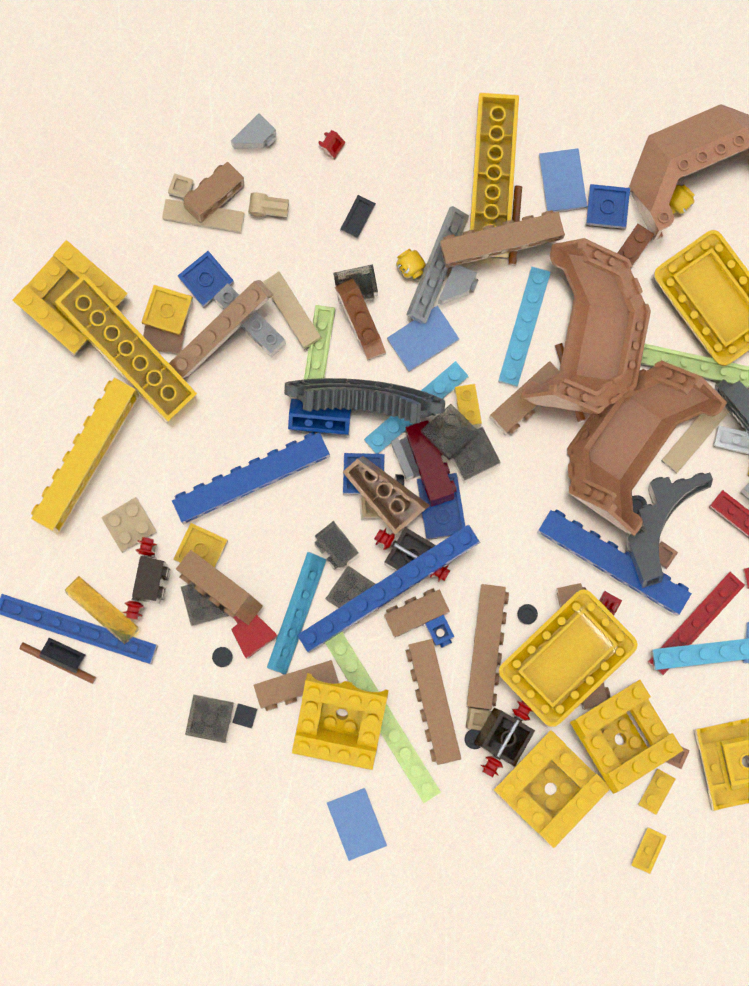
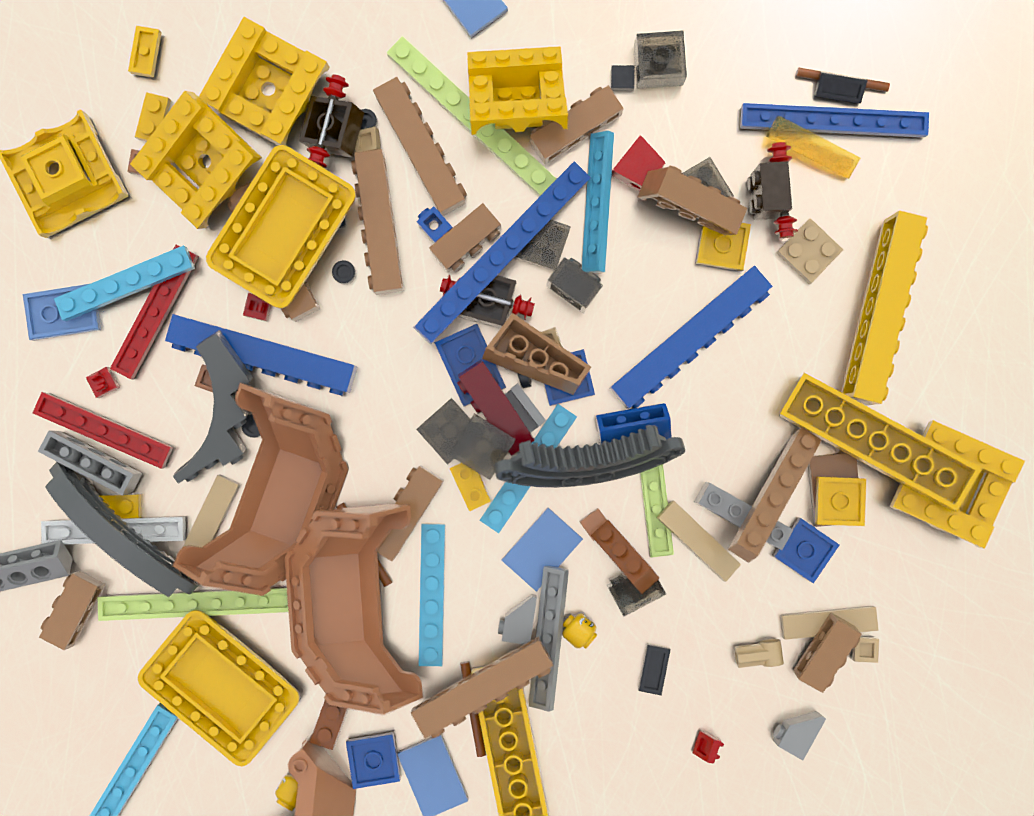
camera: 165 degrees right, 5 degrees up
black tile [212,647,233,668] -> none

